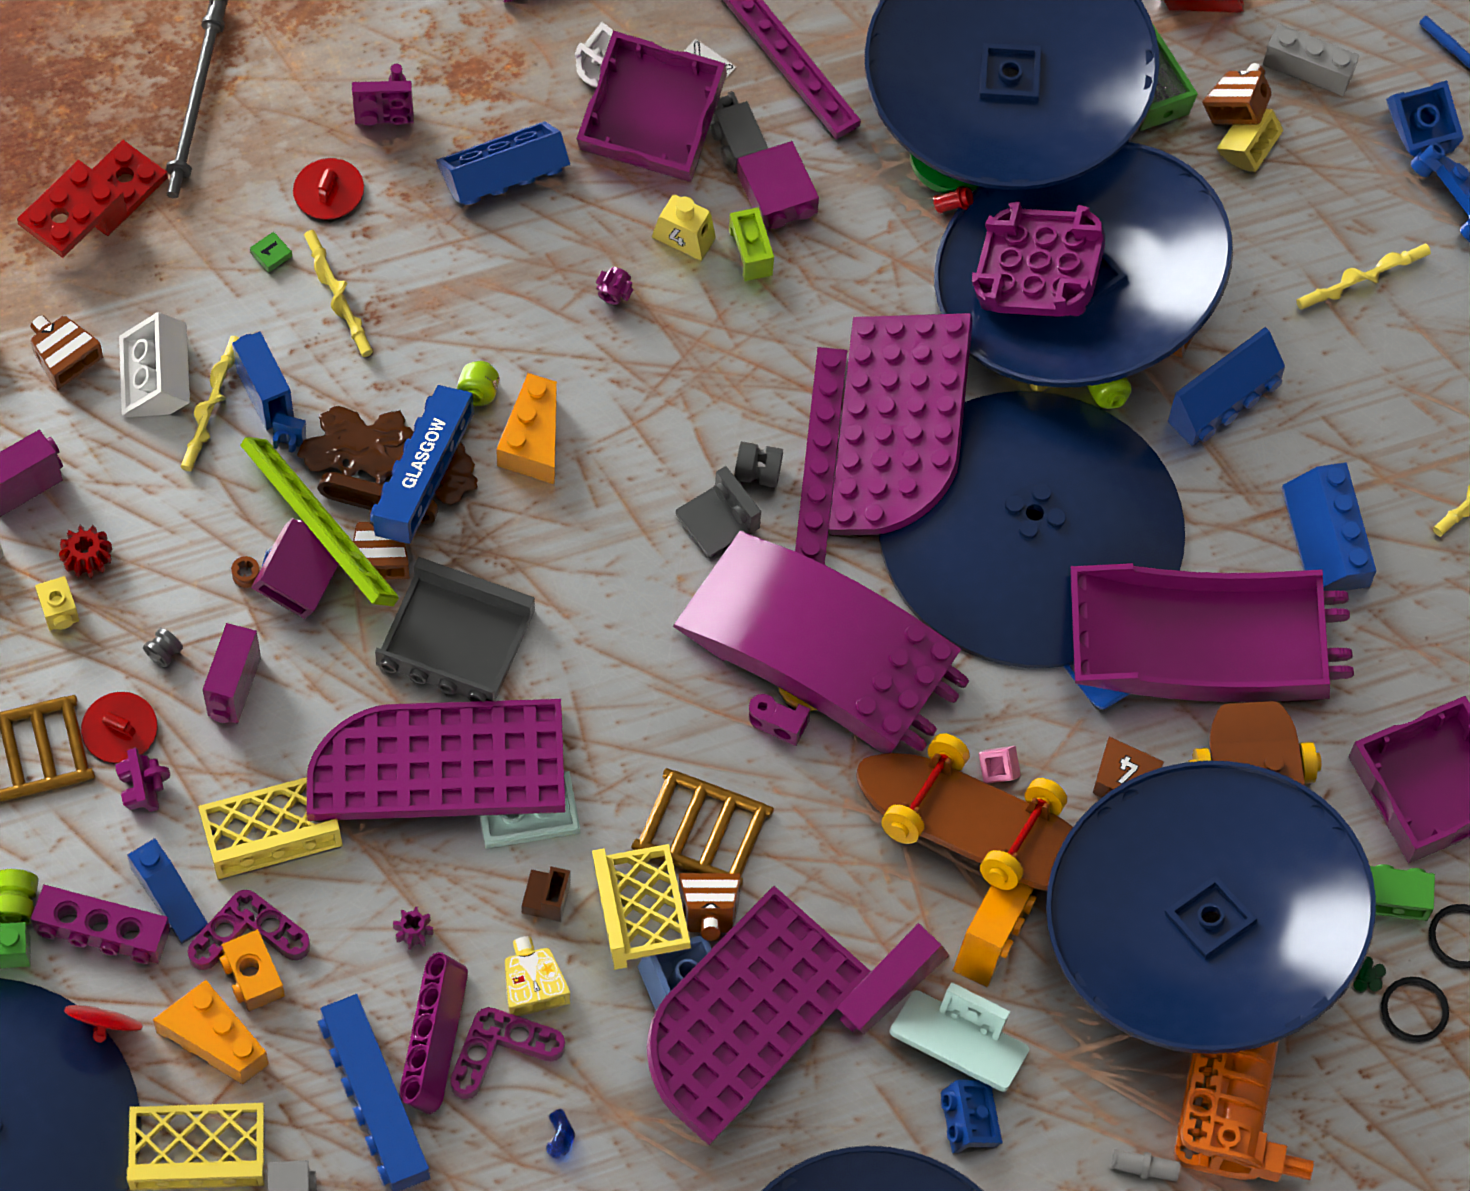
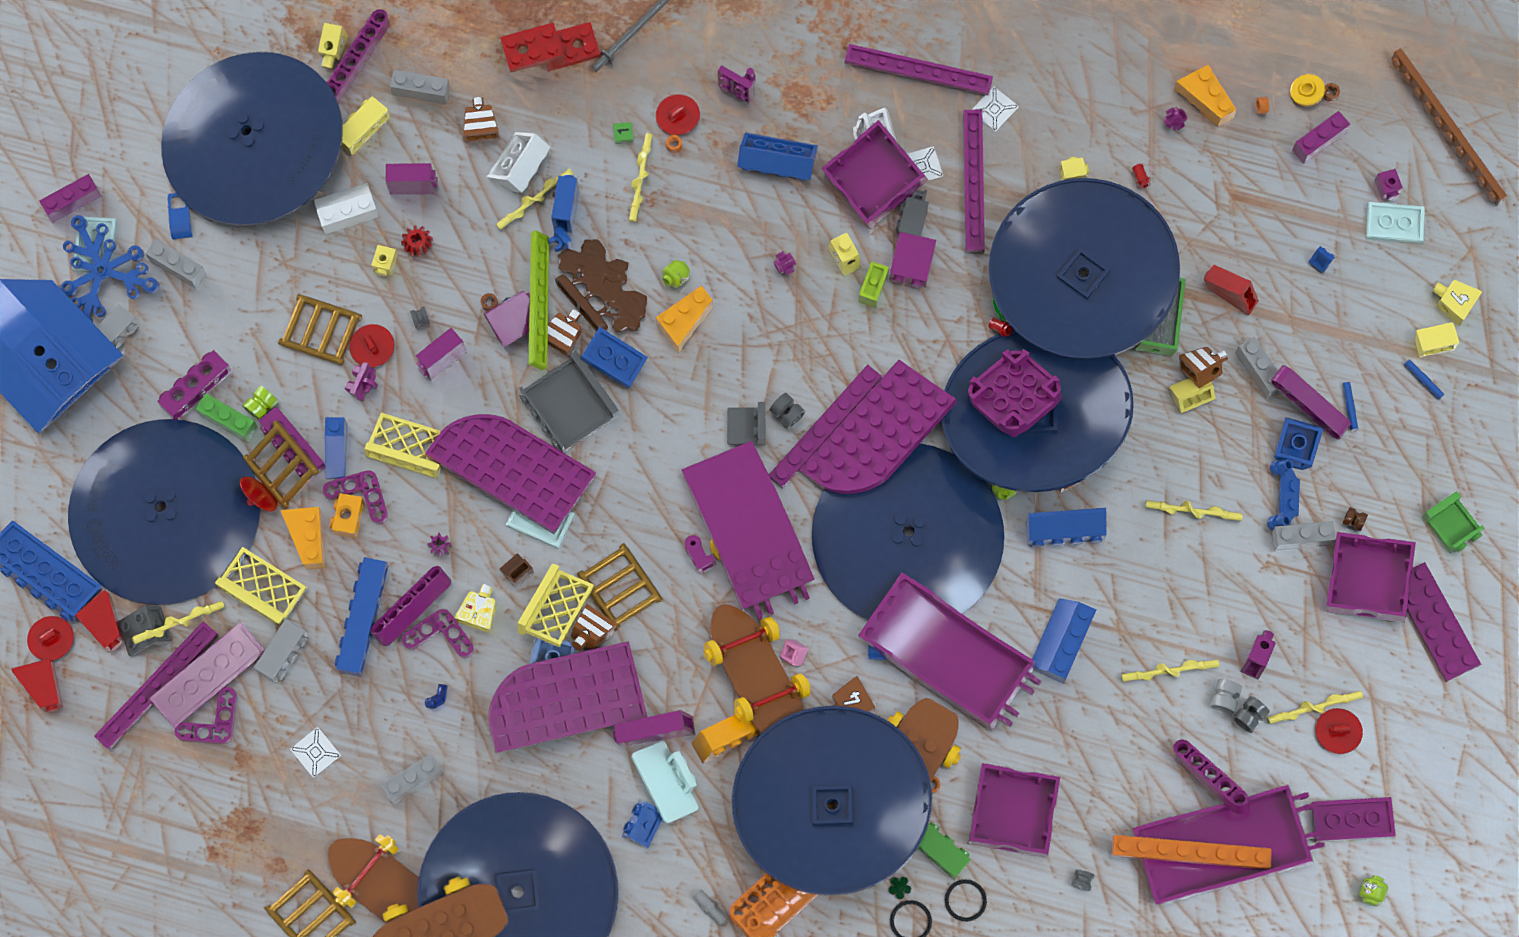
camera: 40 degrees right, 10 degrees up
blue brick [370,385,474,544] -> none
none -> pearl gold bar [243,420,320,510]
none -> blue plate [580,327,648,389]
none -> orange axle [666,135,682,153]
none -> magenta beam [1271,365,1351,440]

